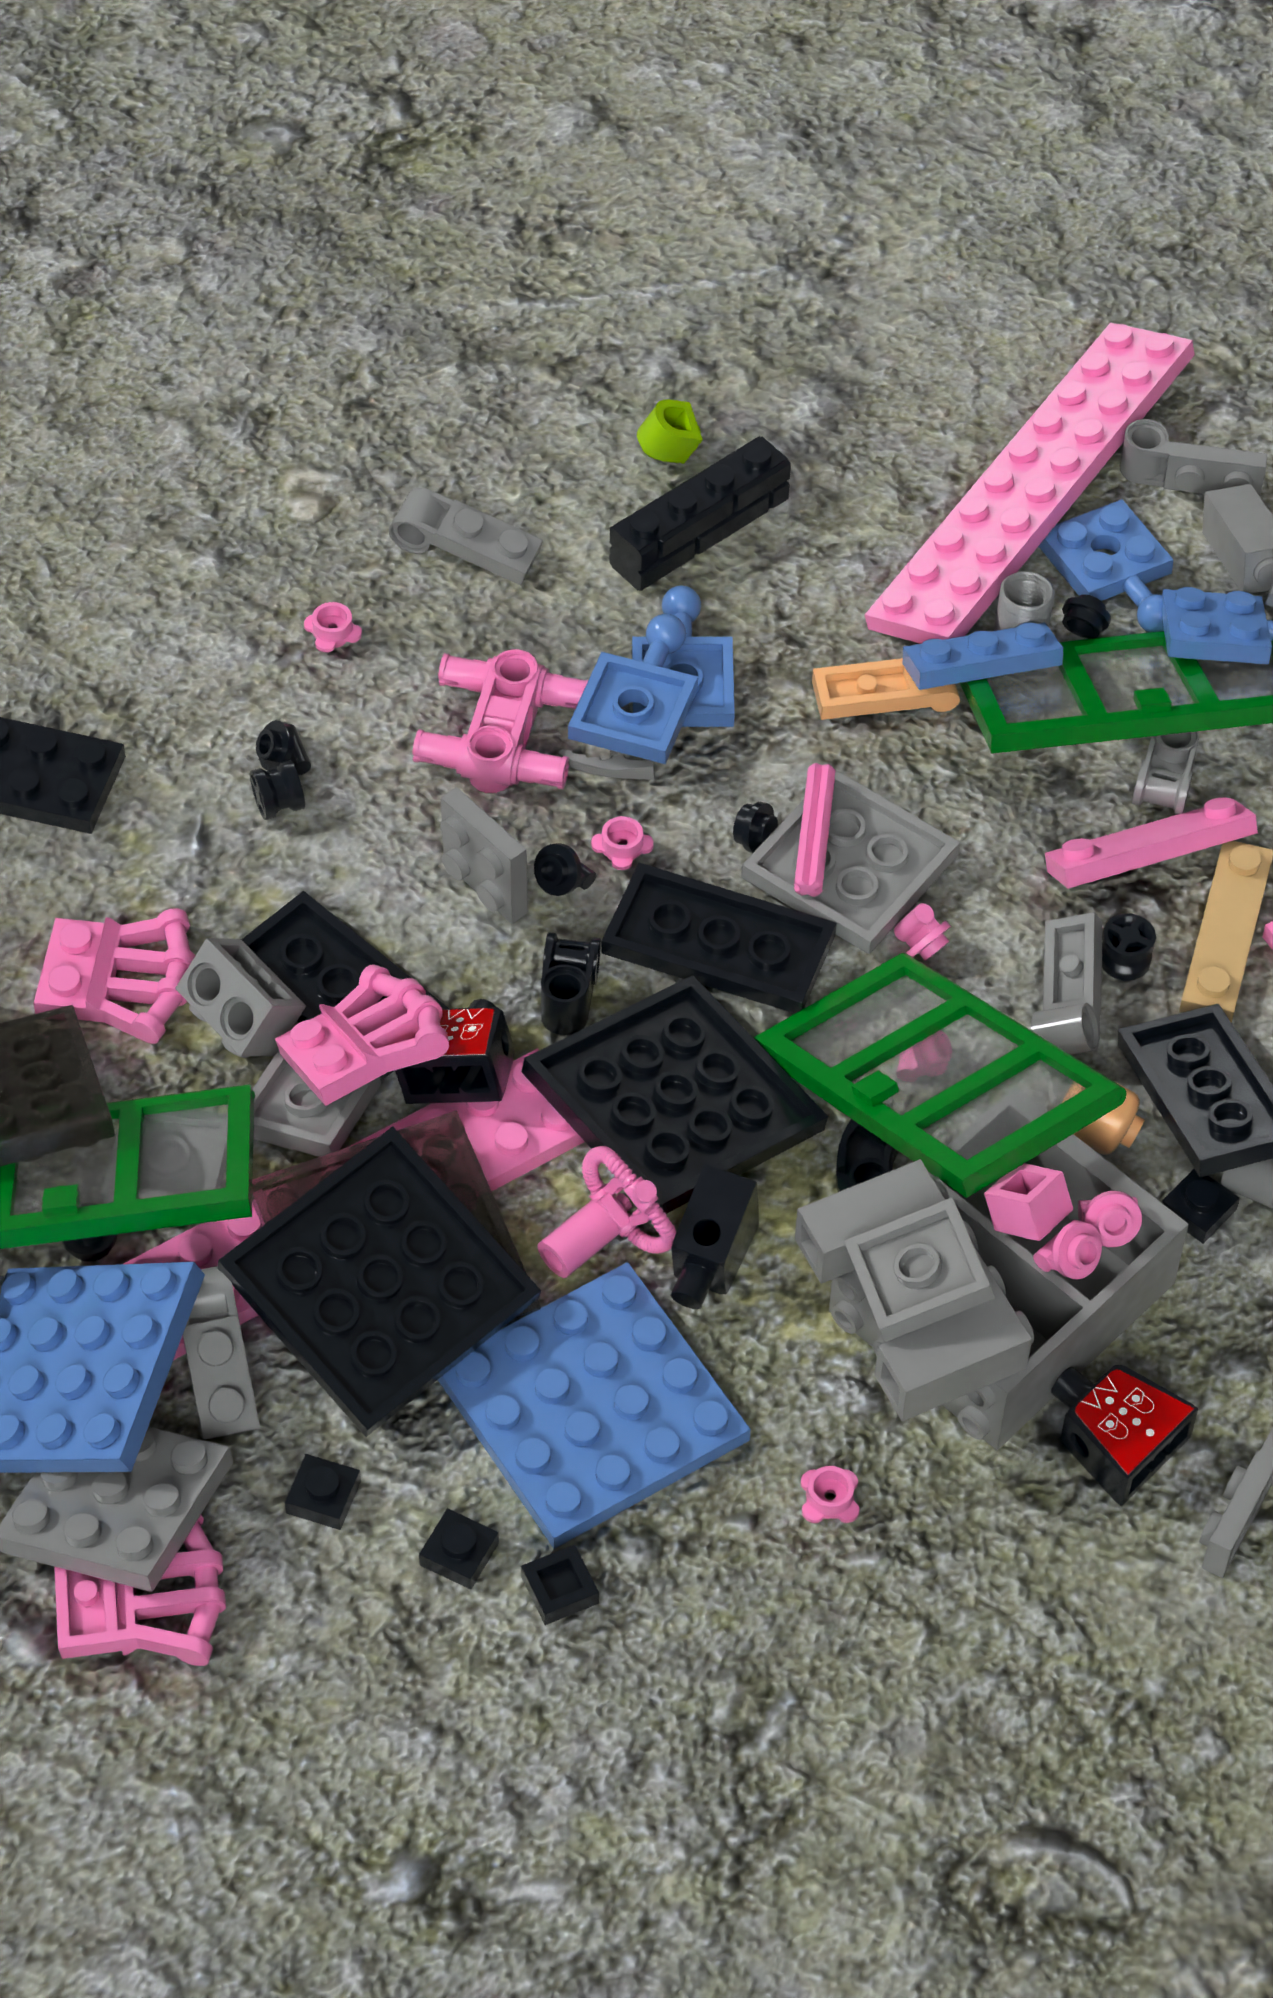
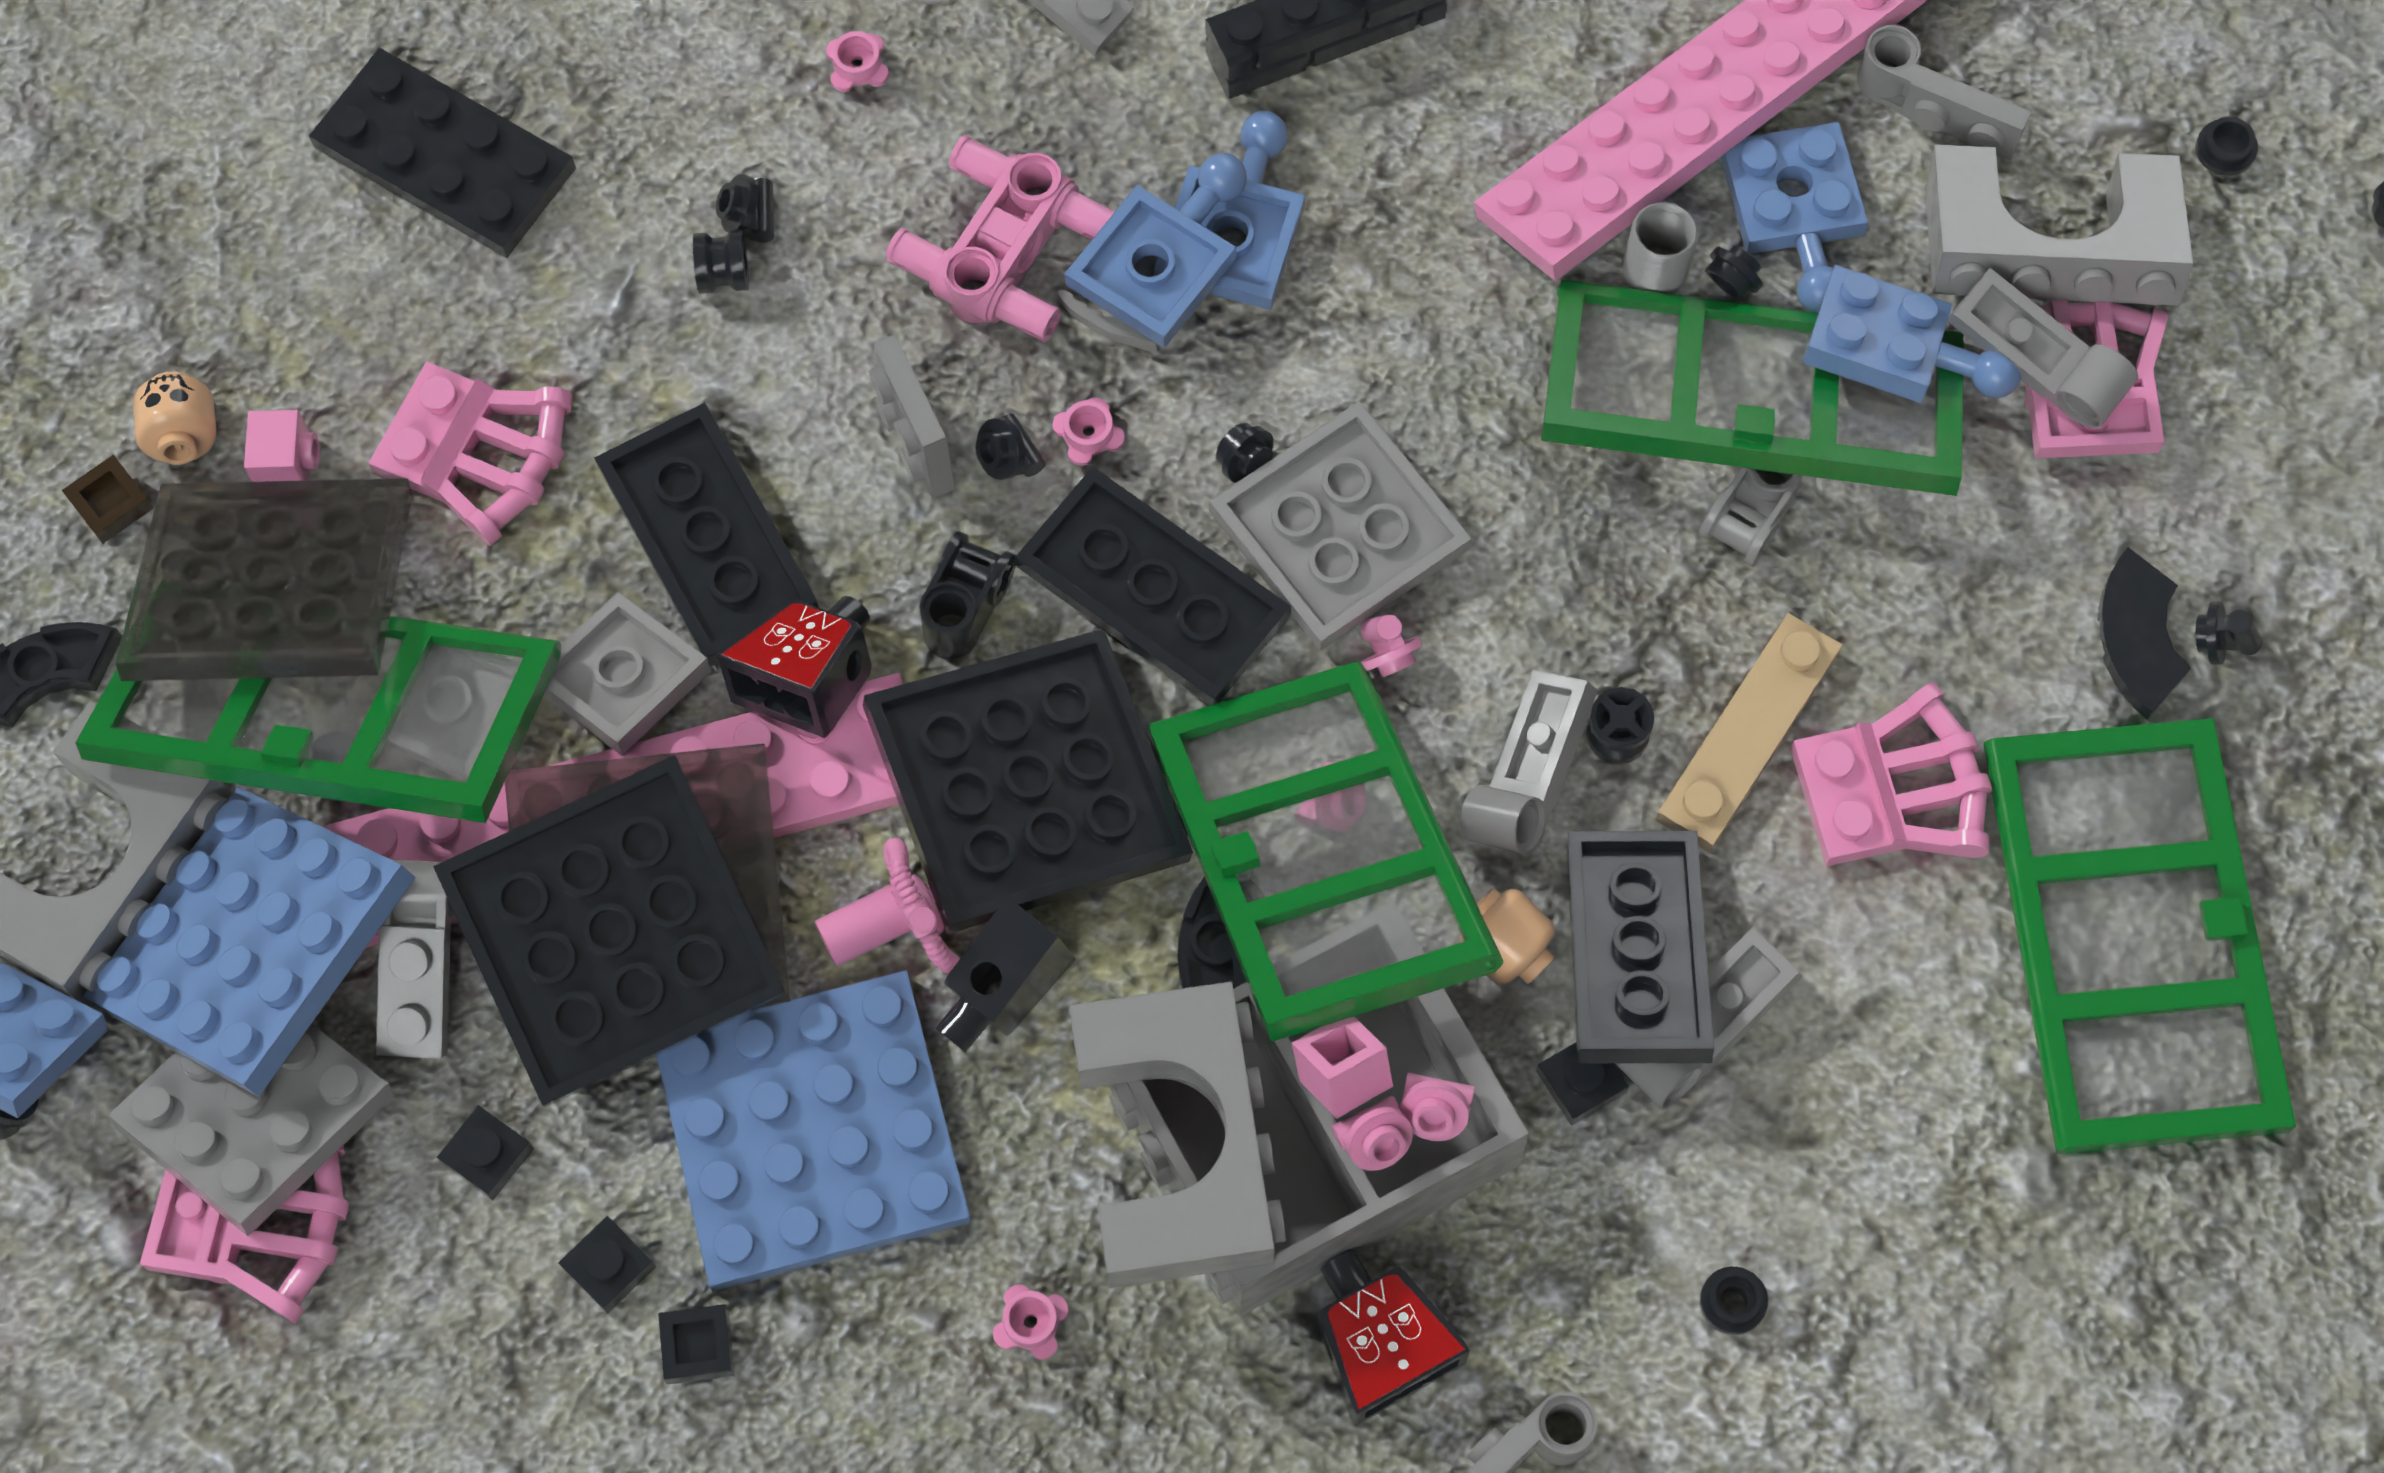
camera: 20 degrees right, 15 degrees up
light grey brick [175,938,306,1058] -> none
bright pink plate [275,964,449,1106] -> none
bright pink axle [794,763,836,897] -> none
light nougat plate [812,658,960,720] -> none
light grey plate [844,1197,995,1342] -> none
medium blue plate [902,622,1063,690] -> none
bright pink plate [1045,798,1258,889] -> none

